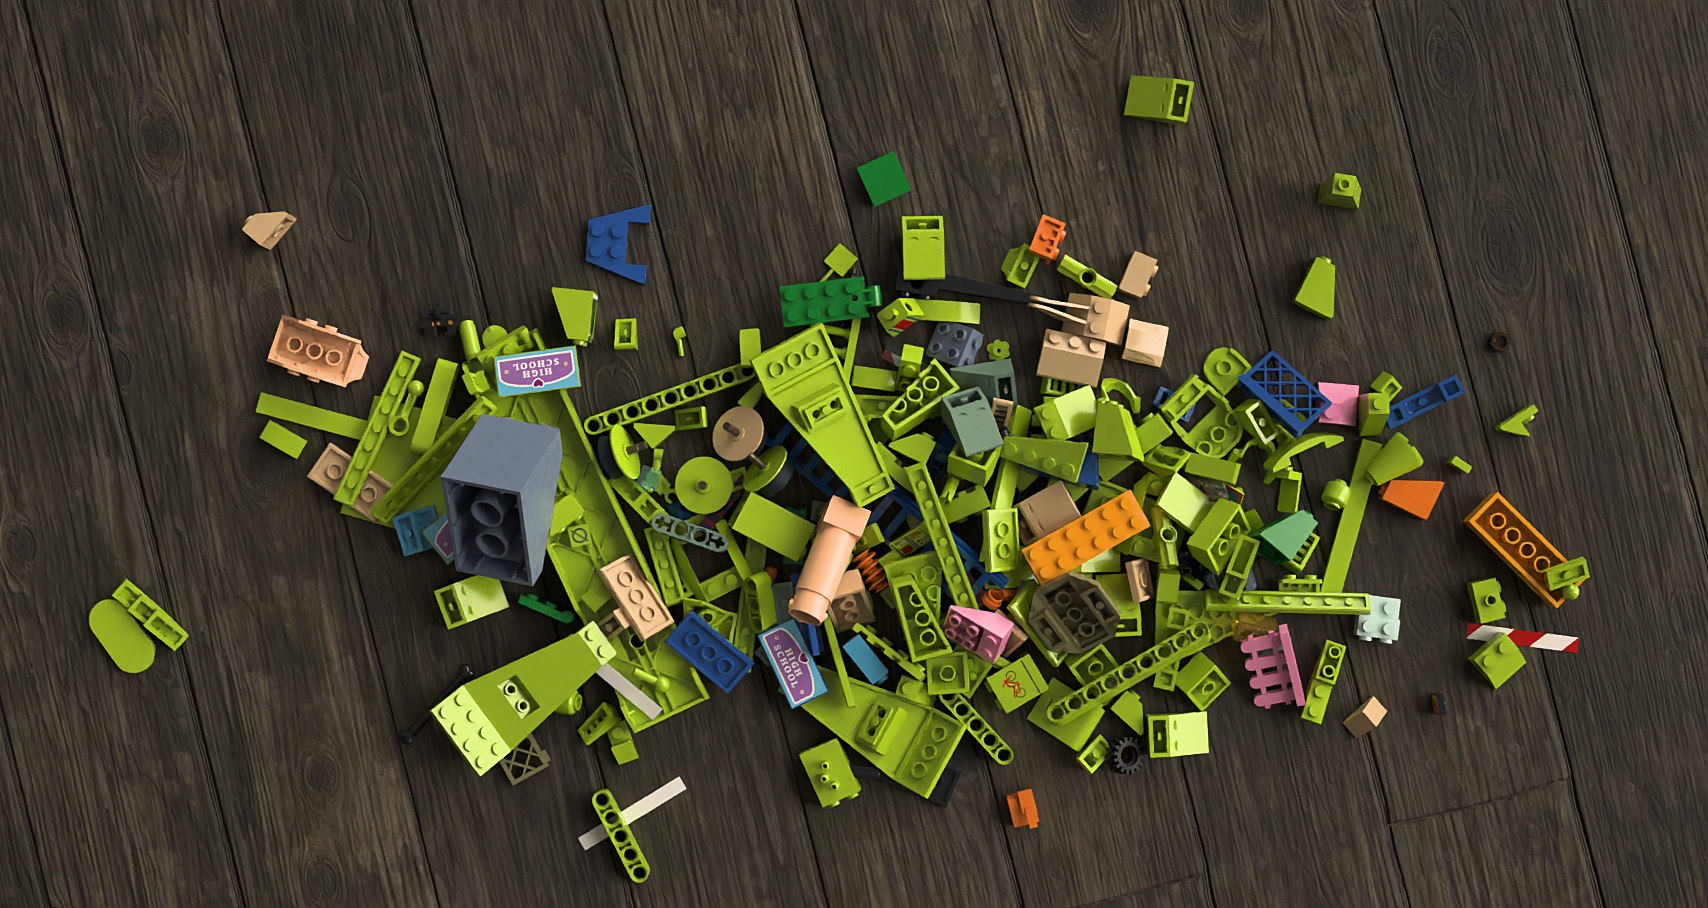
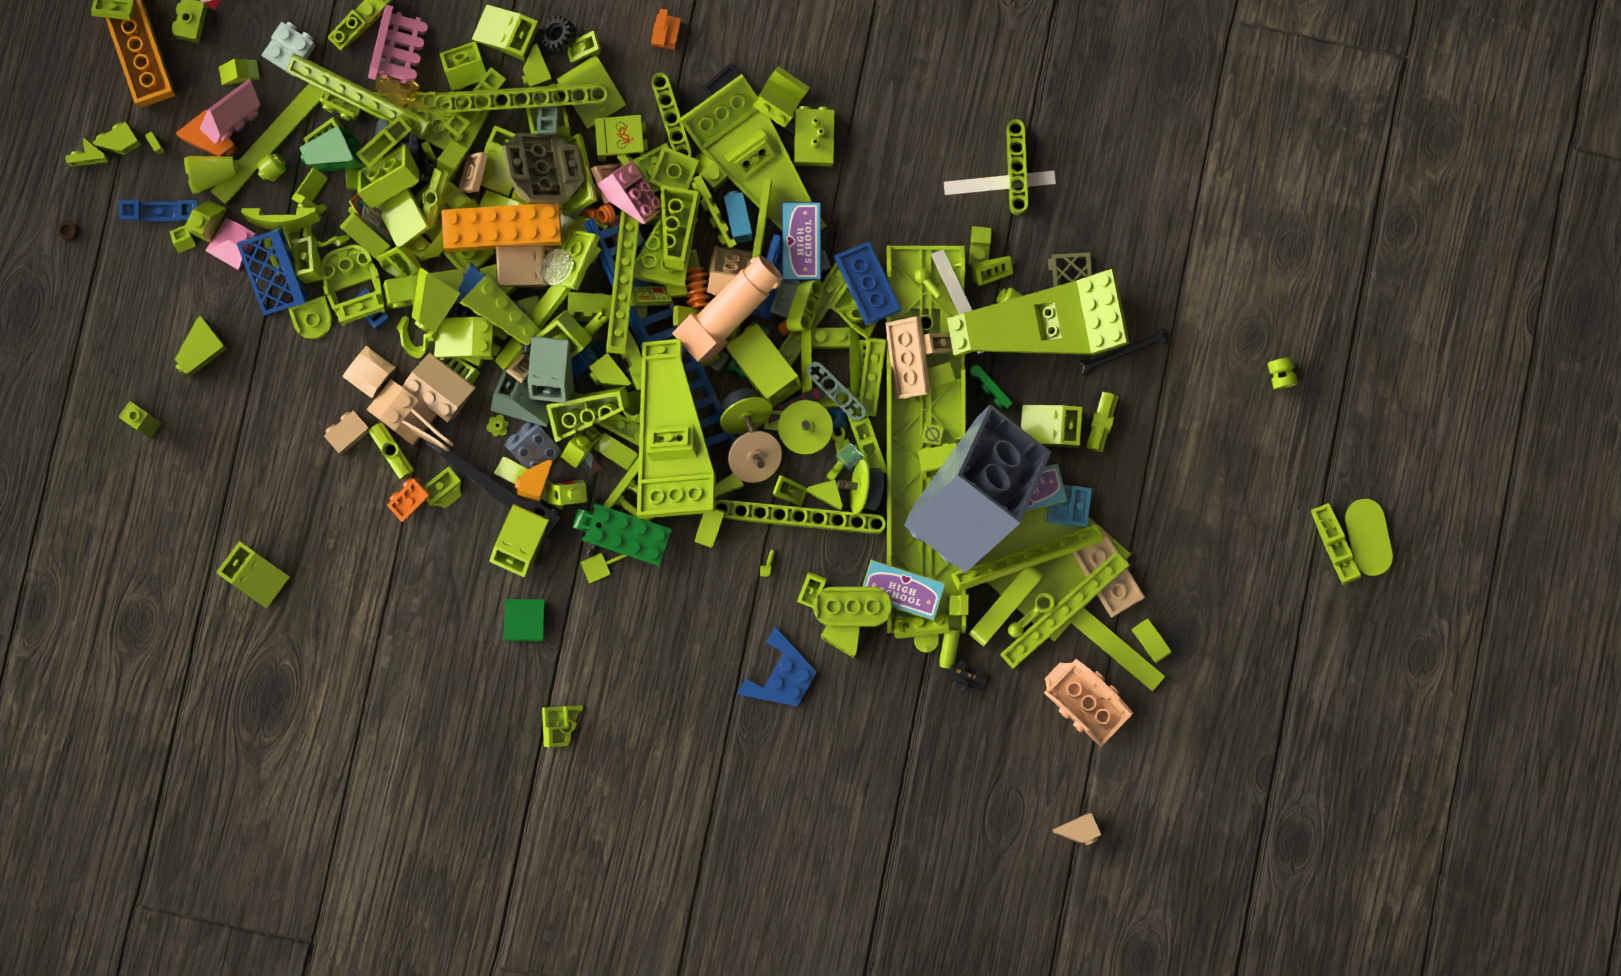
camera: 155 degrees left, 5 degrees down
none -> lime slope [93,122,141,155]
none -> bright pink slope [200,79,260,144]
none -> lime slope [219,59,260,86]
none -> light orange slope [515,460,552,502]
none -> sand green slope [537,106,558,136]
none -> clear wheel [540,249,573,285]
none -> lime slope [542,705,583,747]
none -> lime panel [753,66,810,128]
none -> lime tile [813,587,892,627]
none -> lime piece [1086,392,1118,453]
none -> lime wheel [1267,357,1298,390]

